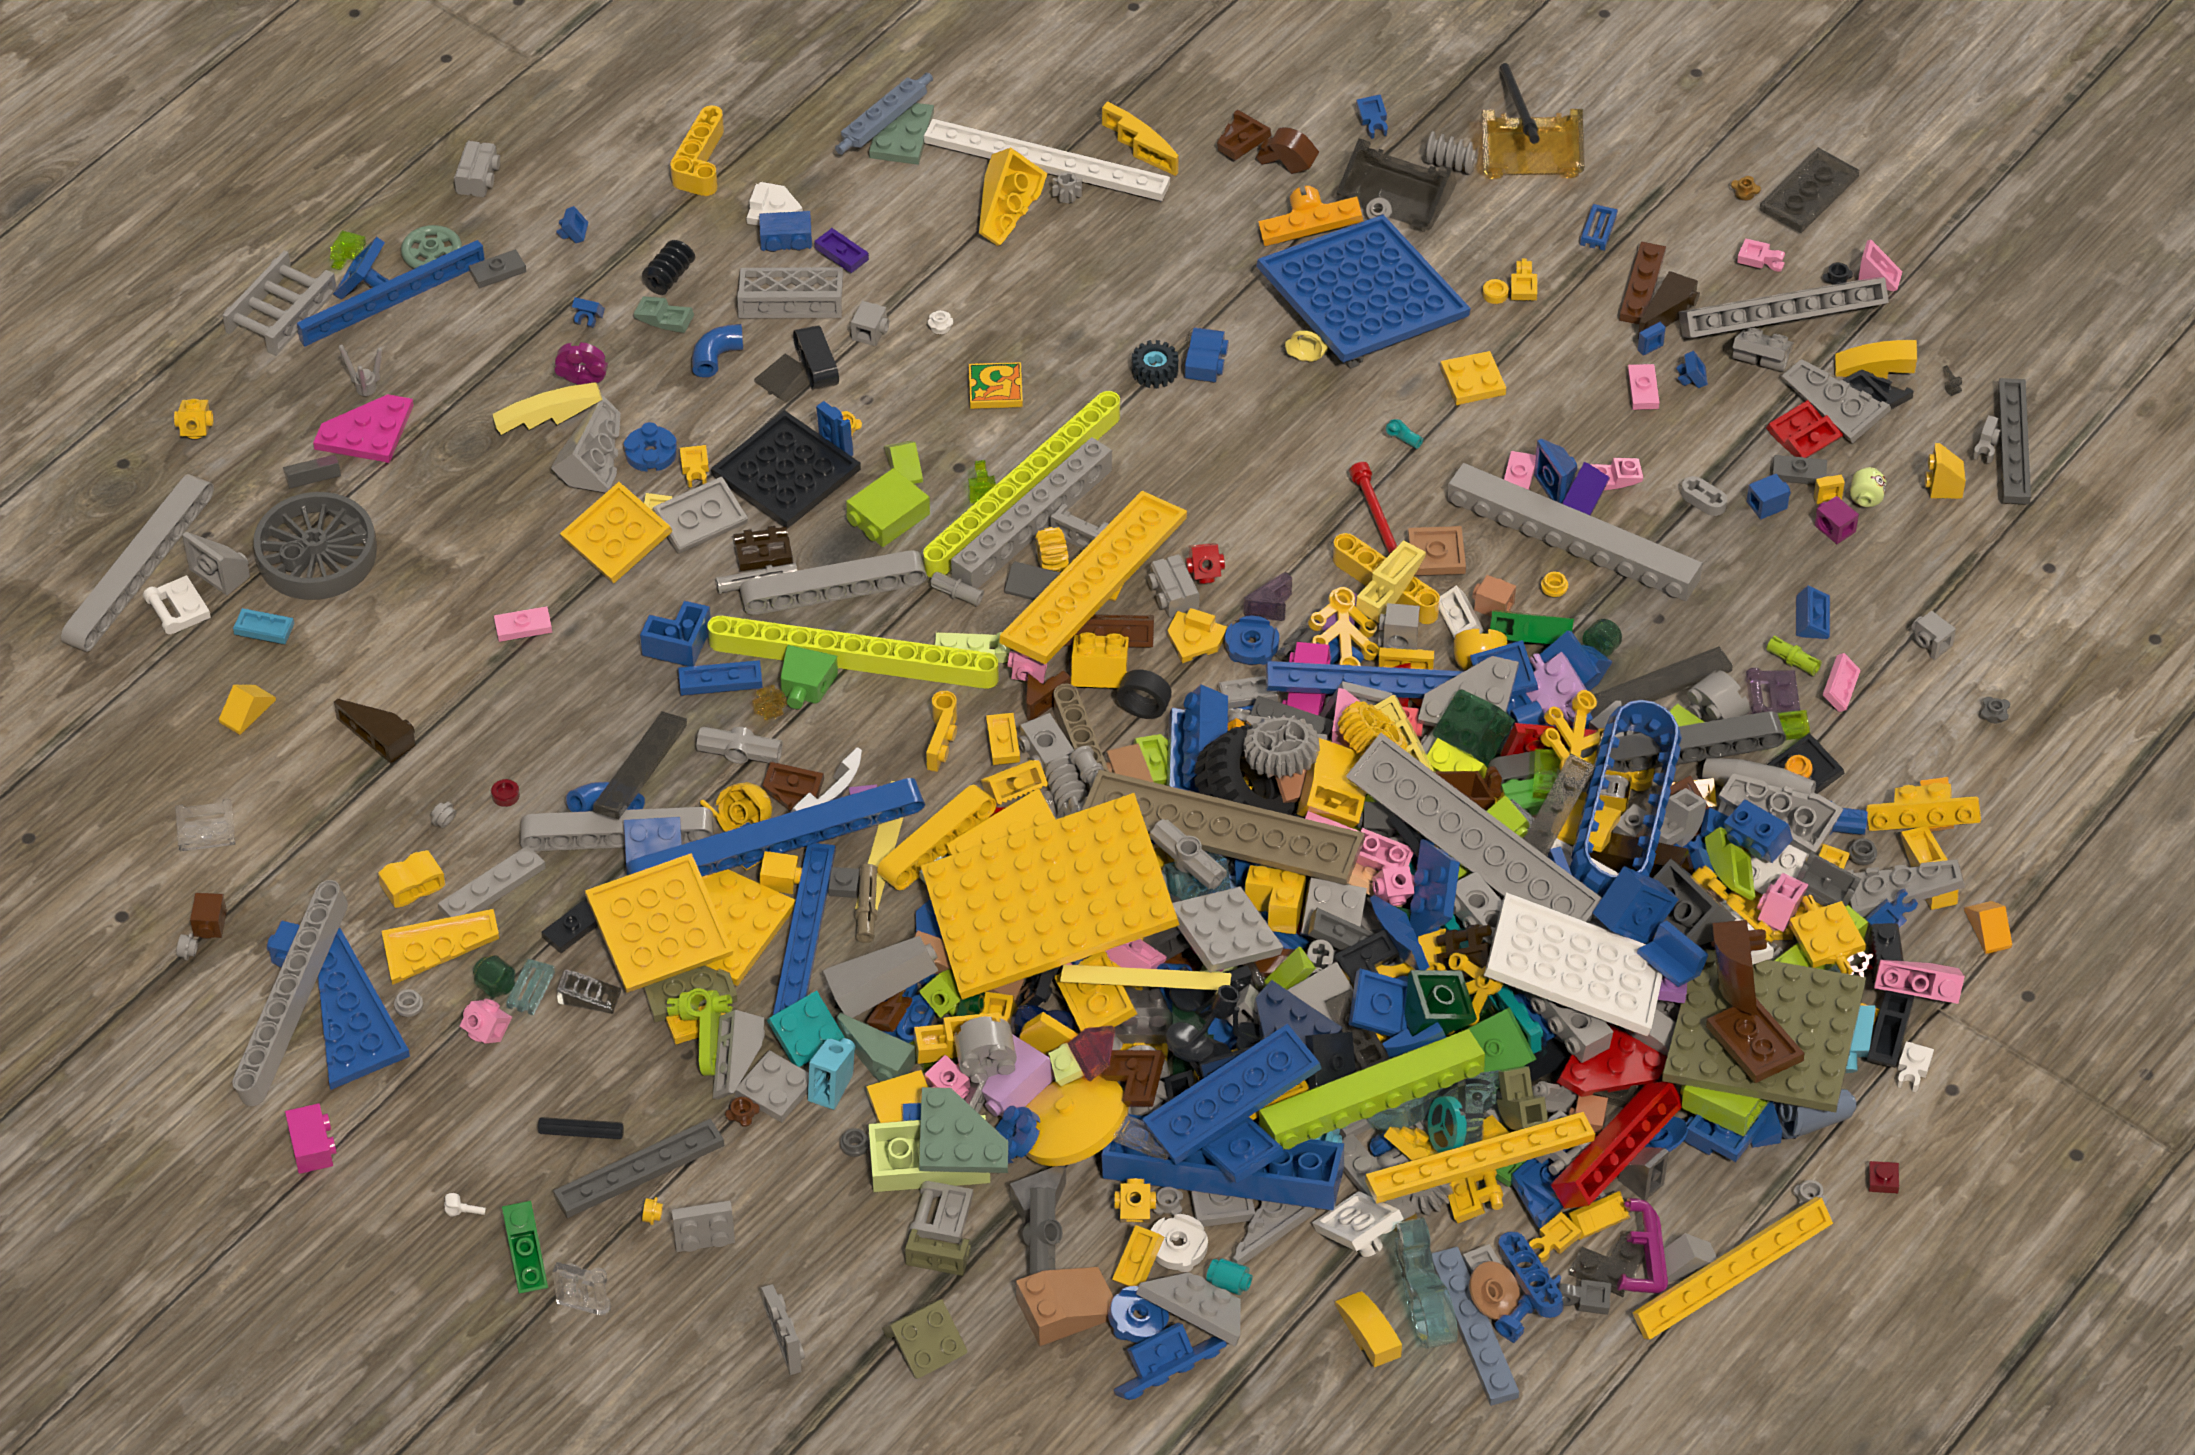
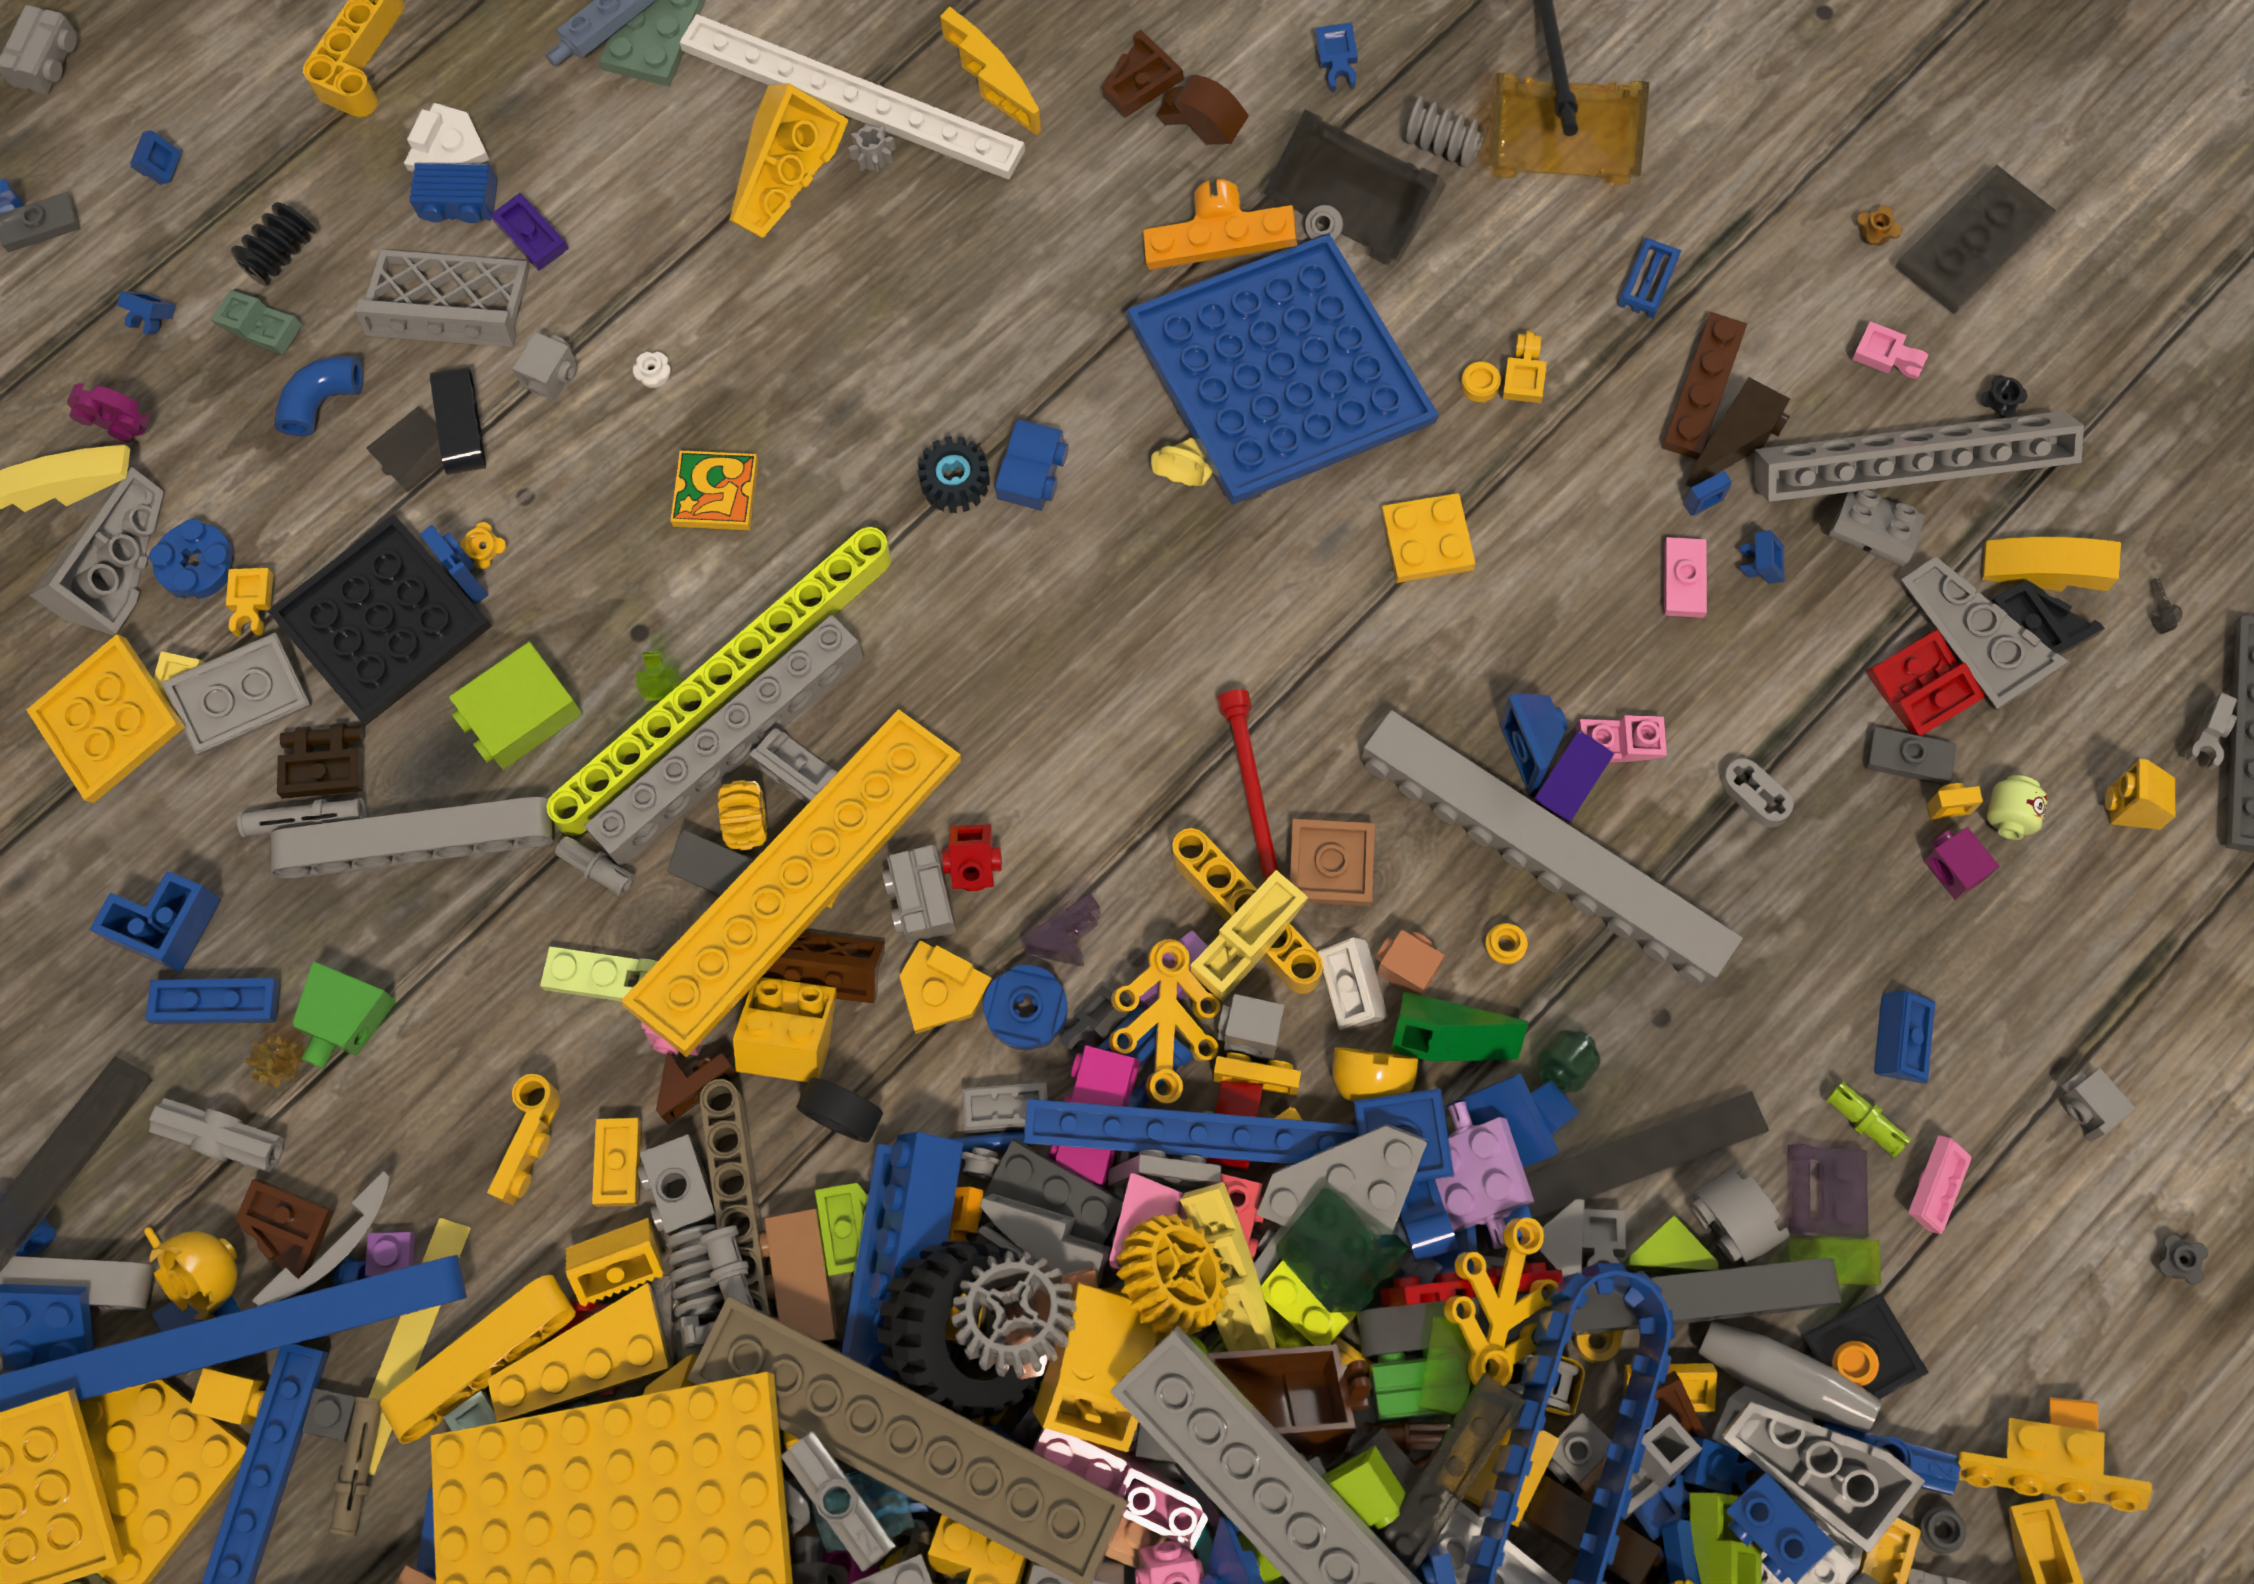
camera: 10 degrees right, 20 degrees up
neon yellow beam [707,616,999,689] -> none
lime slope [884,441,923,484] -> none
teal arm [1386,419,1423,449] -> none
bright pink plate [1504,451,1536,490] -> none
blue brick [1746,474,1791,520] -> none
bright pink slope [1858,239,1902,291] -> none

